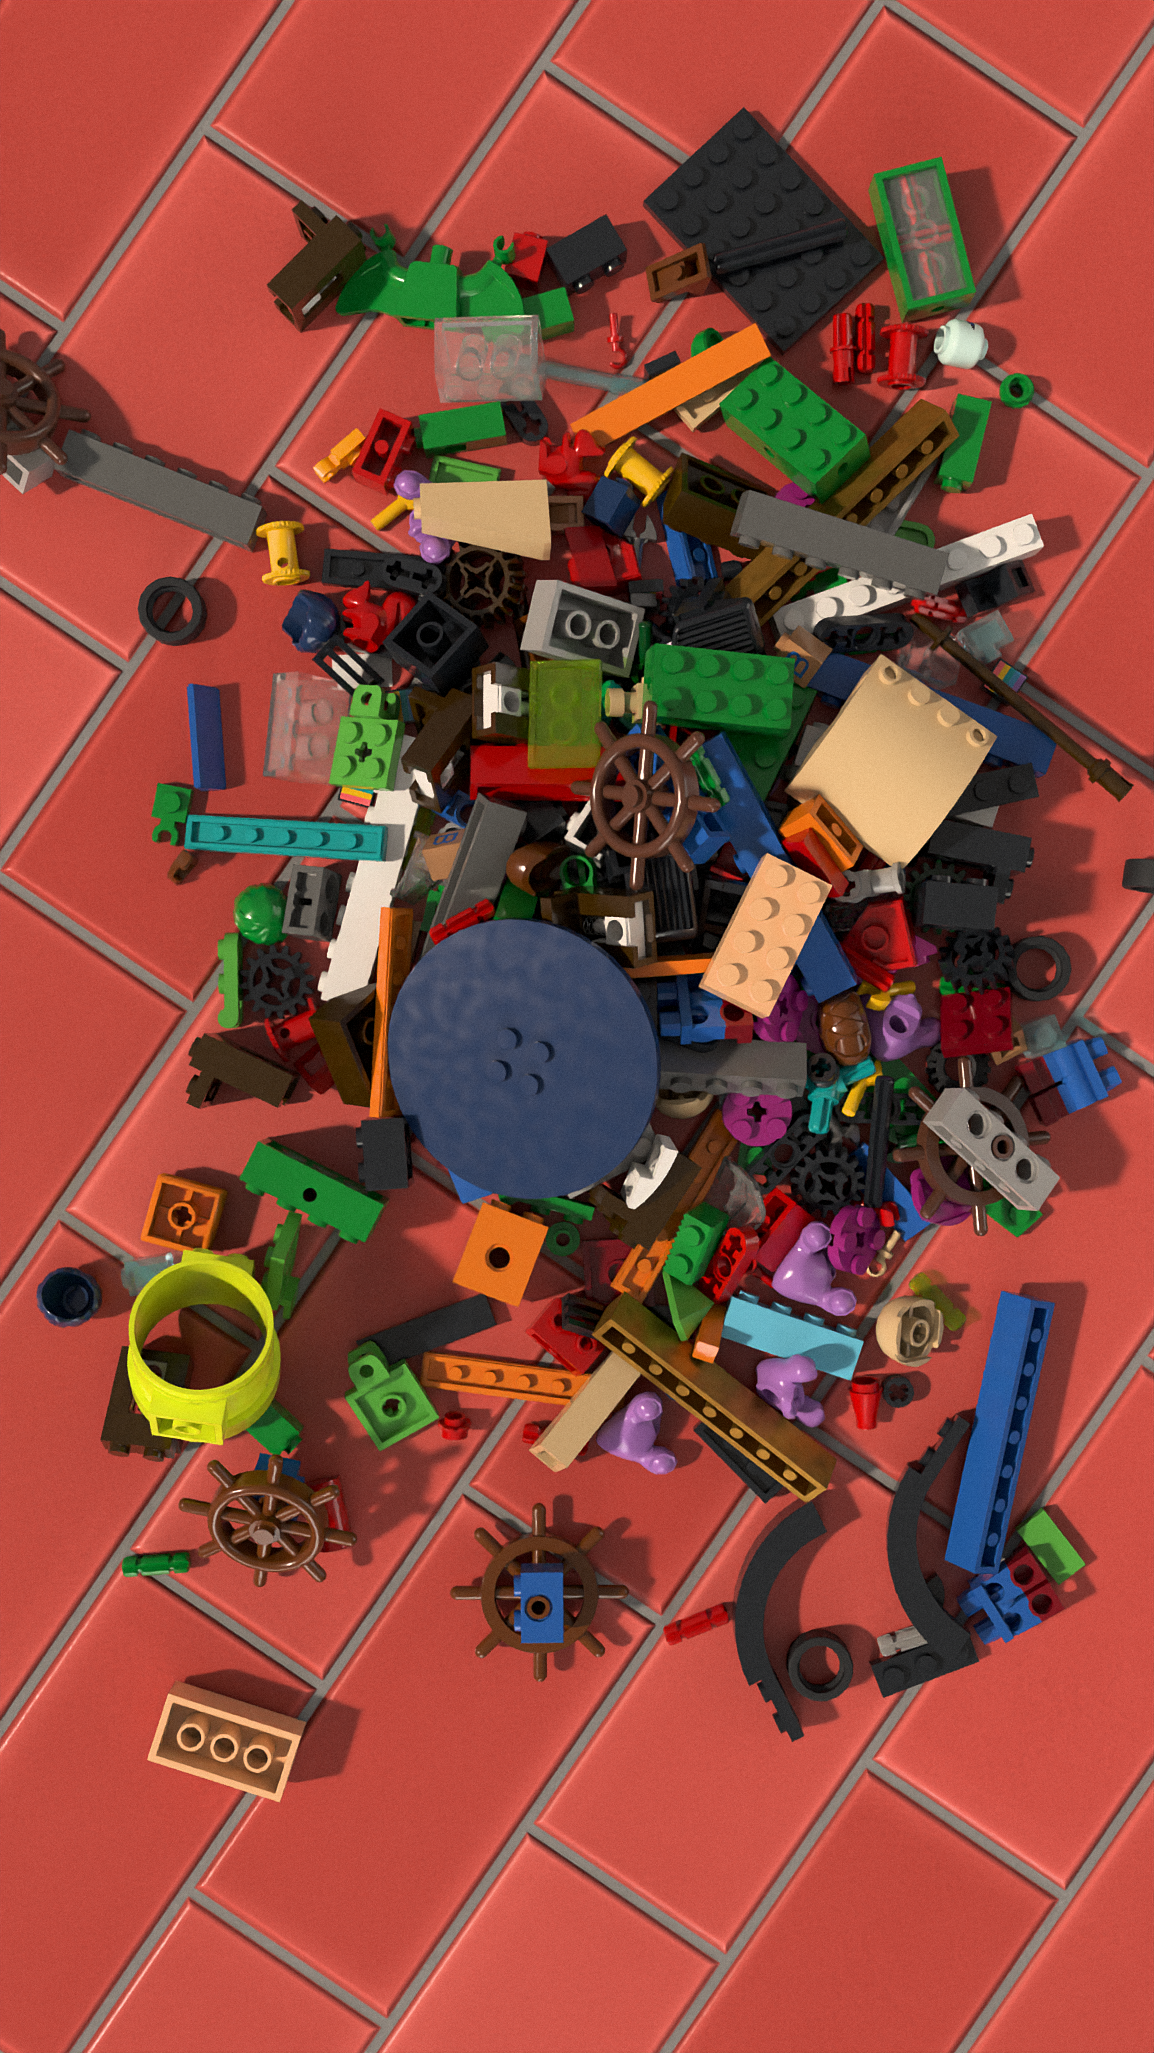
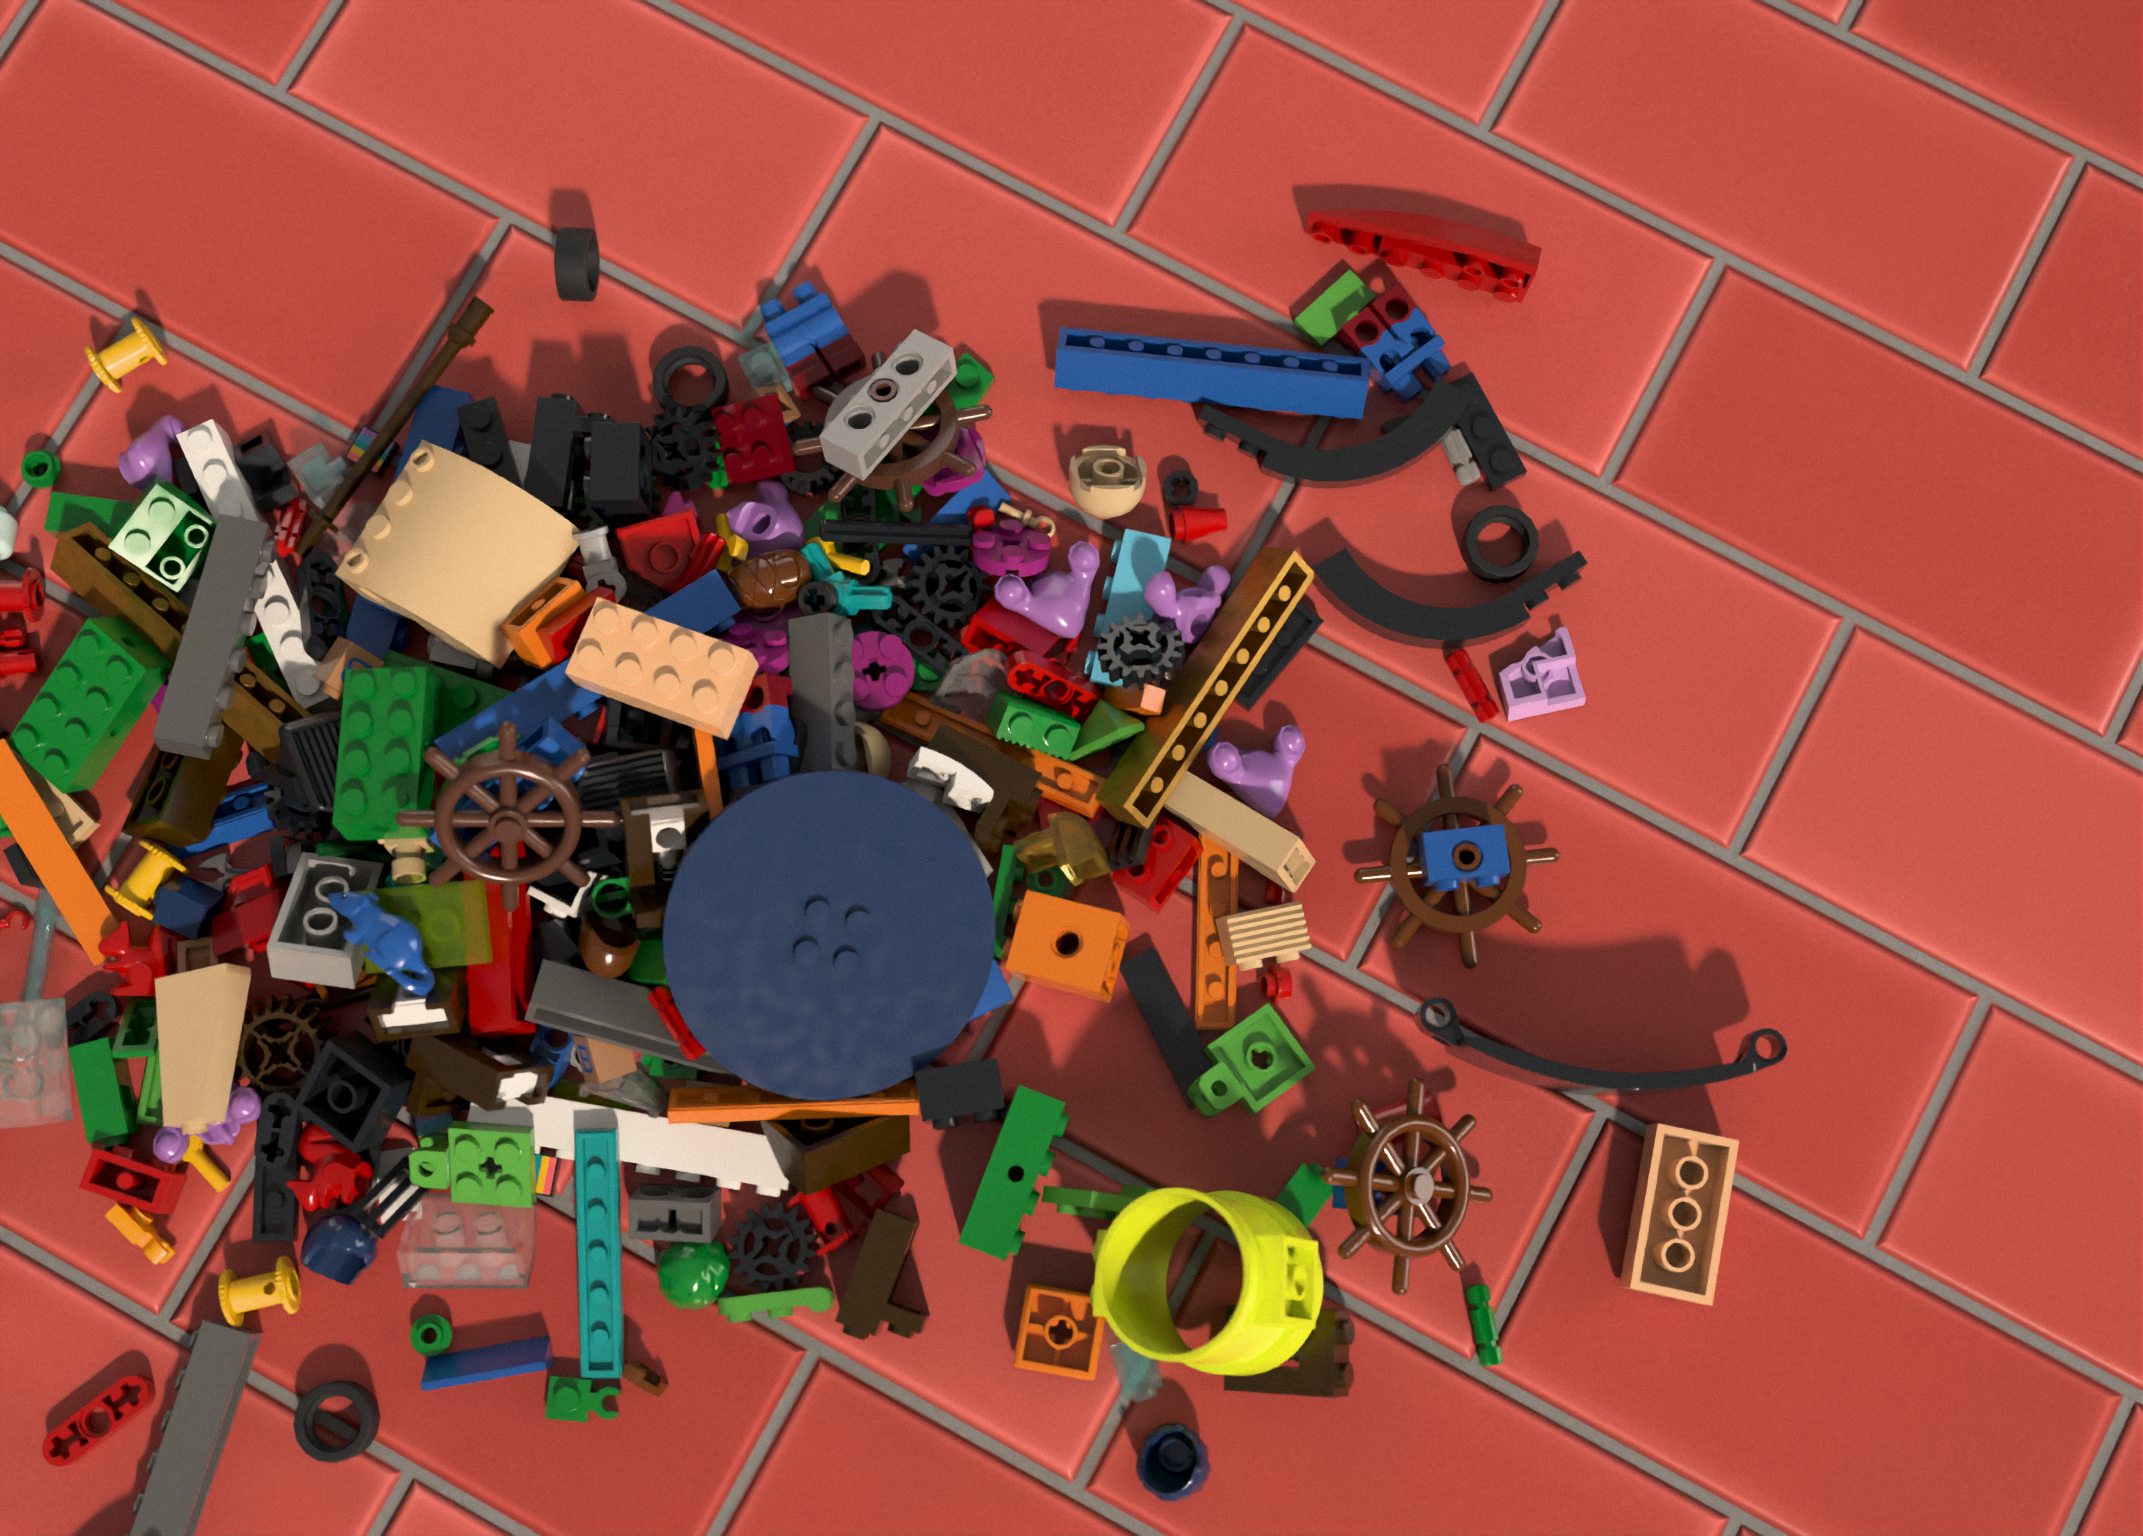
camera: 95 degrees left, 10 degrees down
clear neon green axle [908,1272,966,1331] -> none
none -> red beam [42,1374,156,1467]
none -> yellow hose [84,317,167,393]
none -> slope [108,474,218,593]
none -> green slope [112,996,159,1060]
none -> medium lavender head [118,415,186,491]
none -> black tile [172,457,207,506]
none -> blue animal [328,891,434,995]
none -> green plate [410,1314,453,1356]
none -> clear yellow brick [1013,812,1111,886]
none -> black gear [1097,613,1185,690]
none -> tan brick [1215,901,1311,972]
none -> red wedge [1304,209,1542,303]
none -> black panel [1414,997,1788,1096]
none -> lavender slope [1499,626,1586,722]

